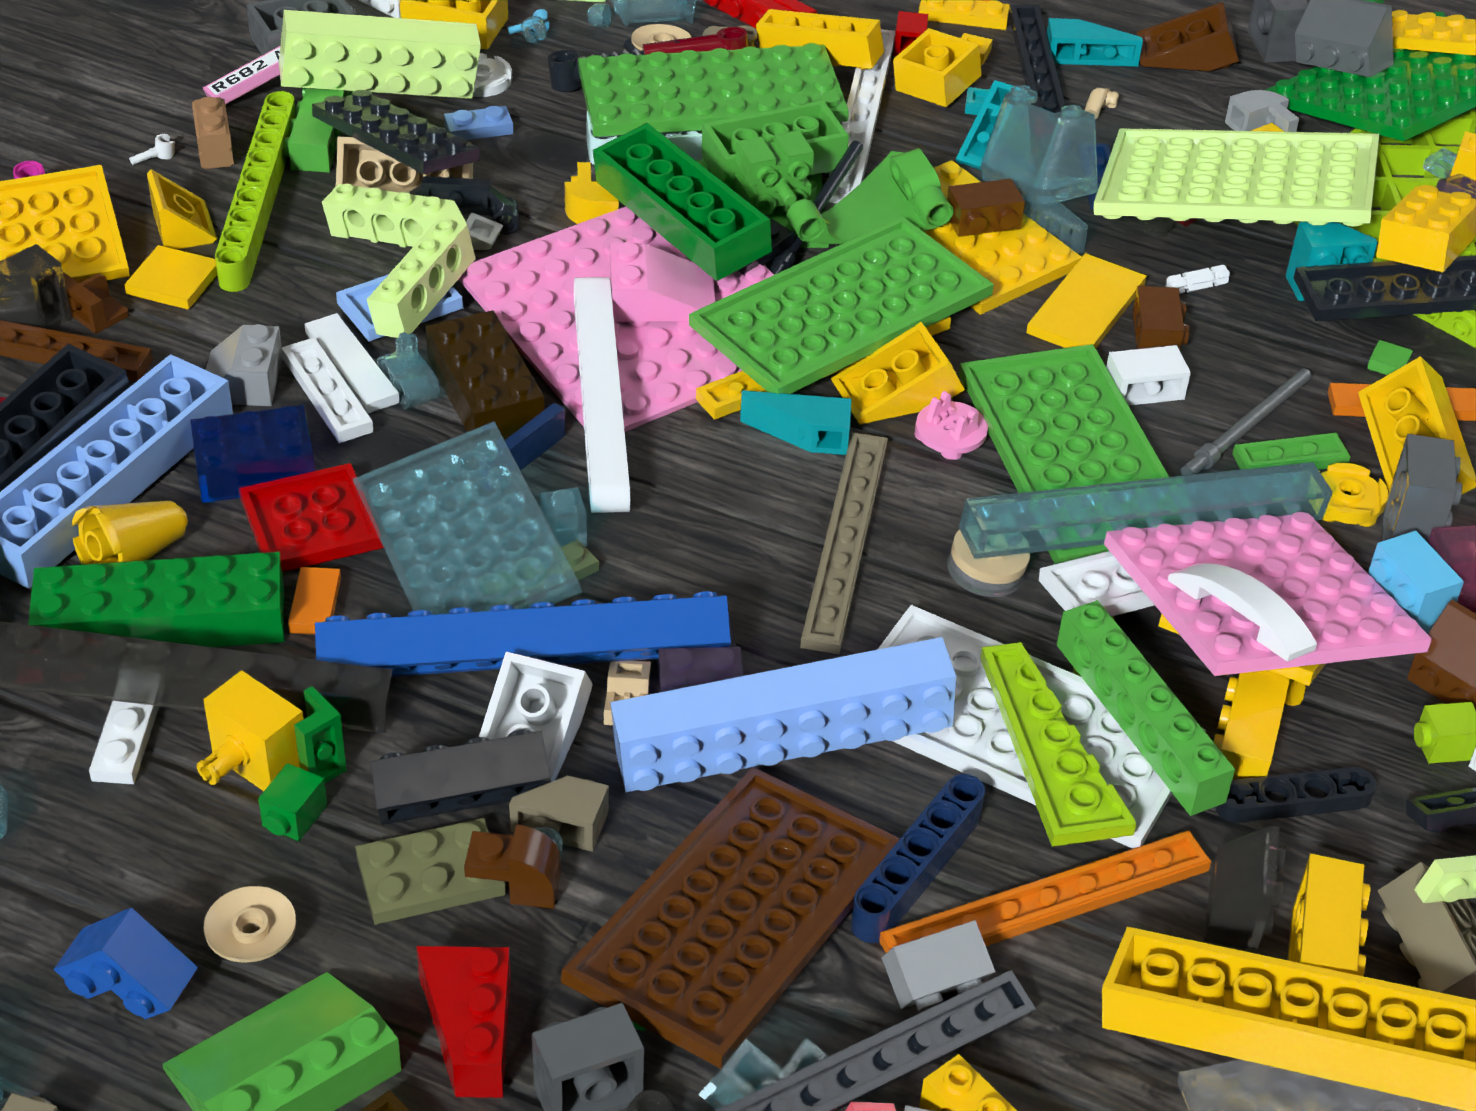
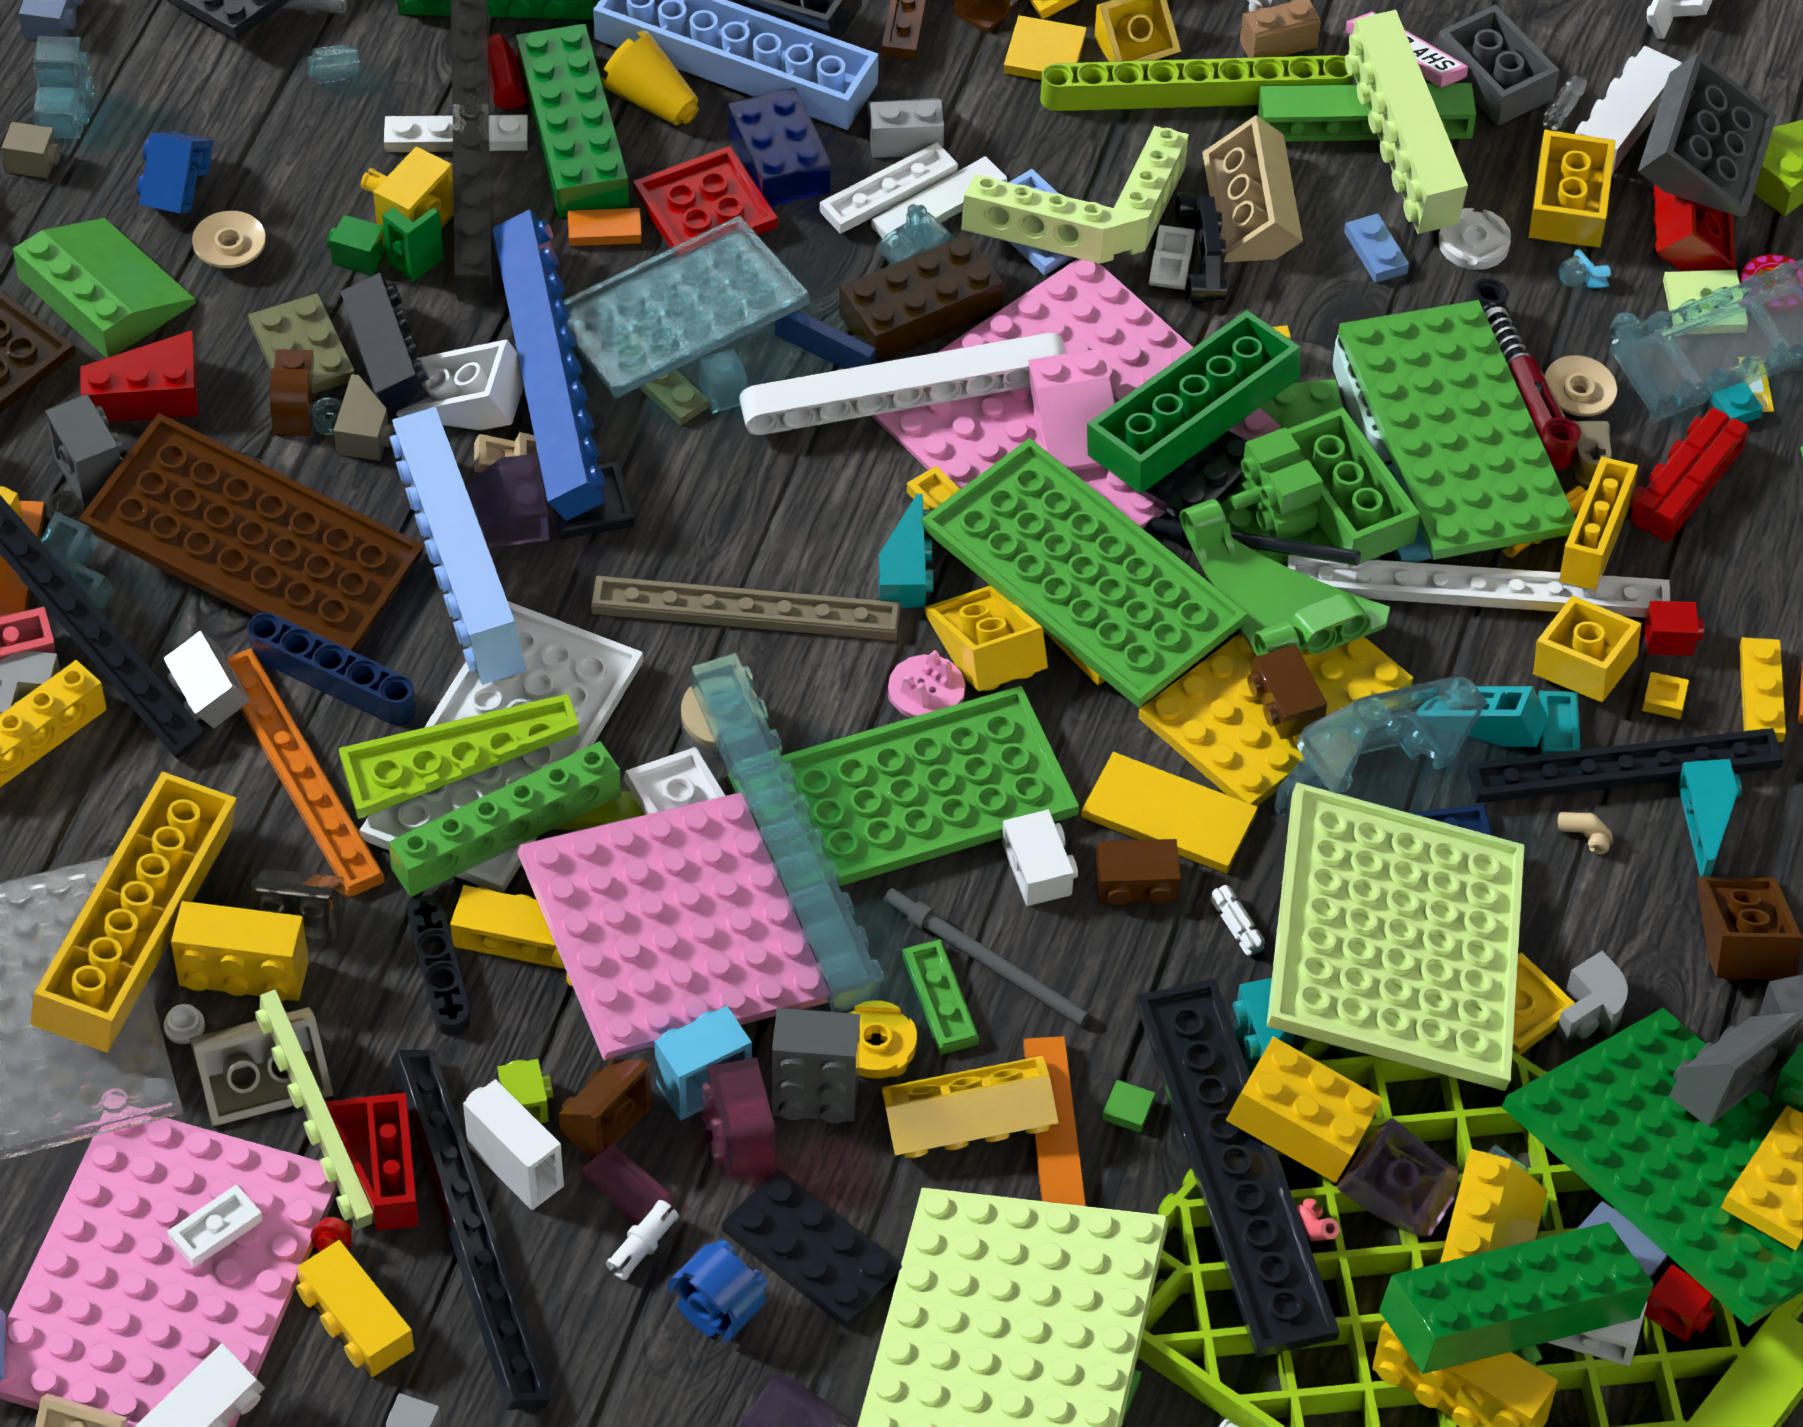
camera: 85 degrees right, 10 degrees up
black plate [312,90,480,174] -> none
white slope [1168,563,1317,662] -> none

